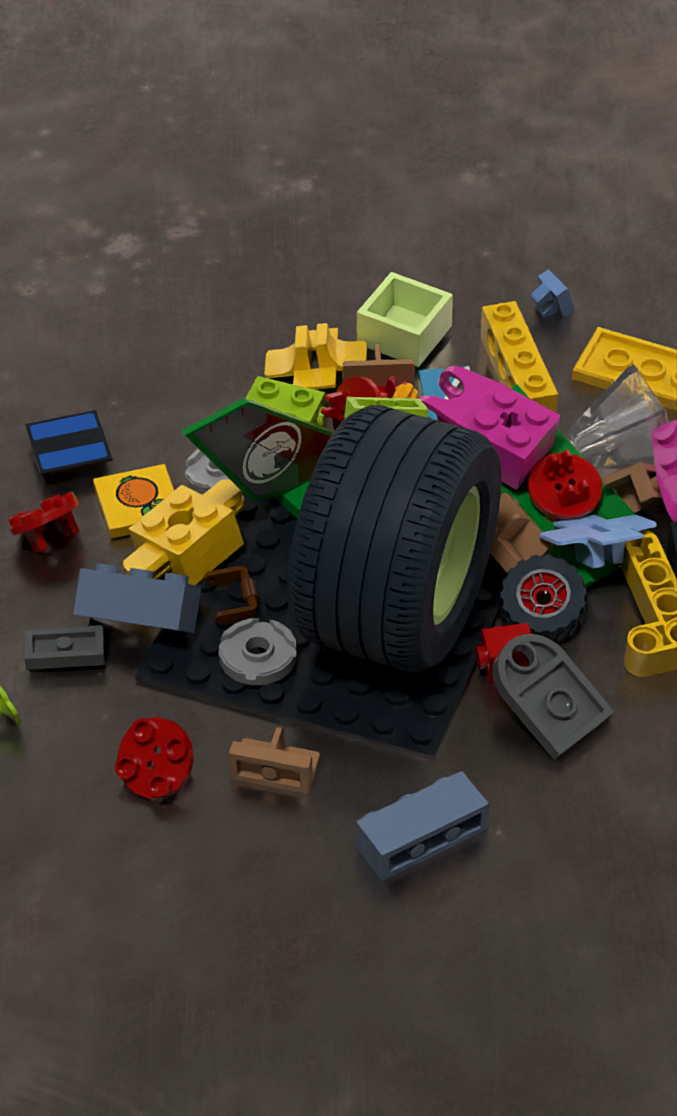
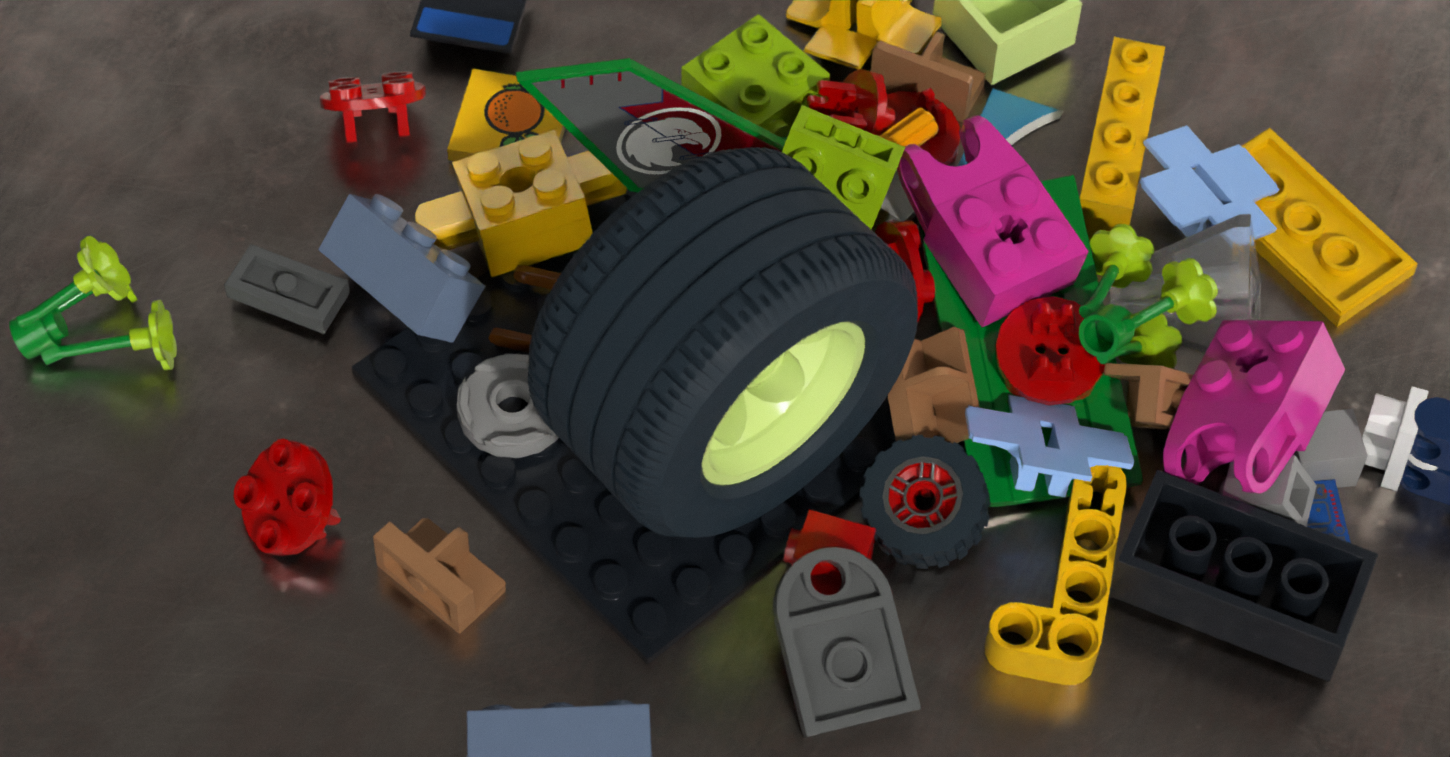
camera: 25 degrees right, 10 degrees up
medium blue tile [530,269,575,318] -> none
none -> lime plant [1079,224,1218,369]
none -> light blue piece [1139,125,1279,248]

